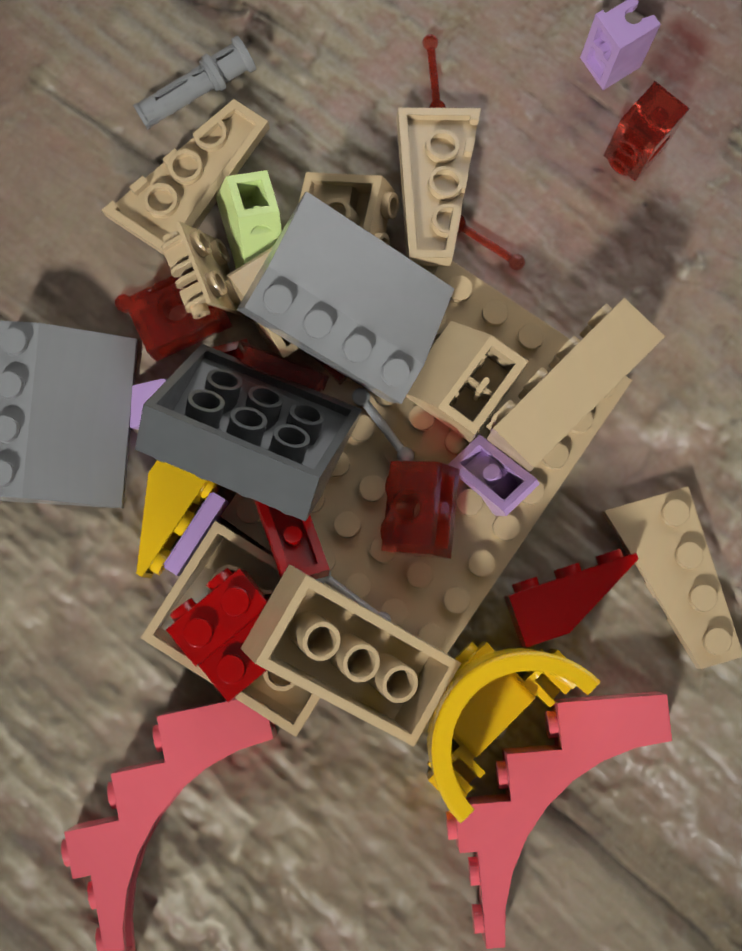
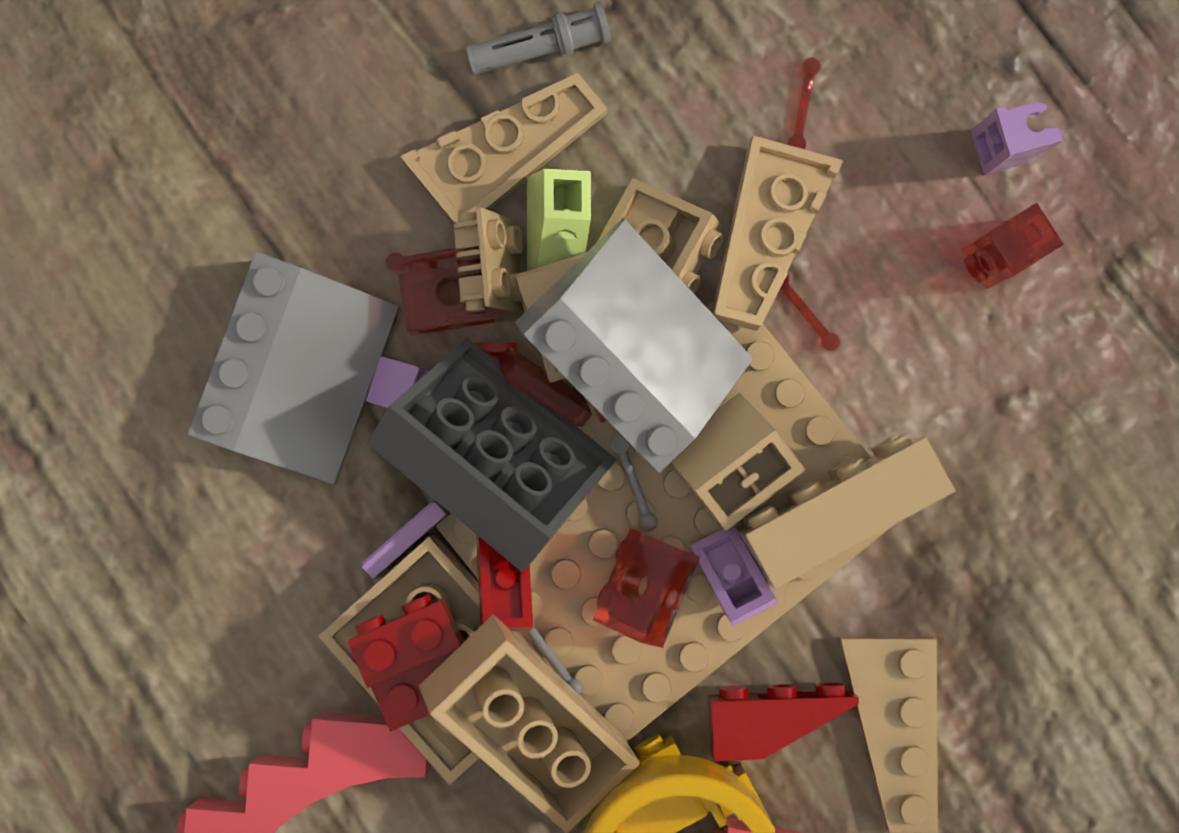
camera: 15 degrees right, 5 degrees up
yellow slope [136,460,221,579] -> none

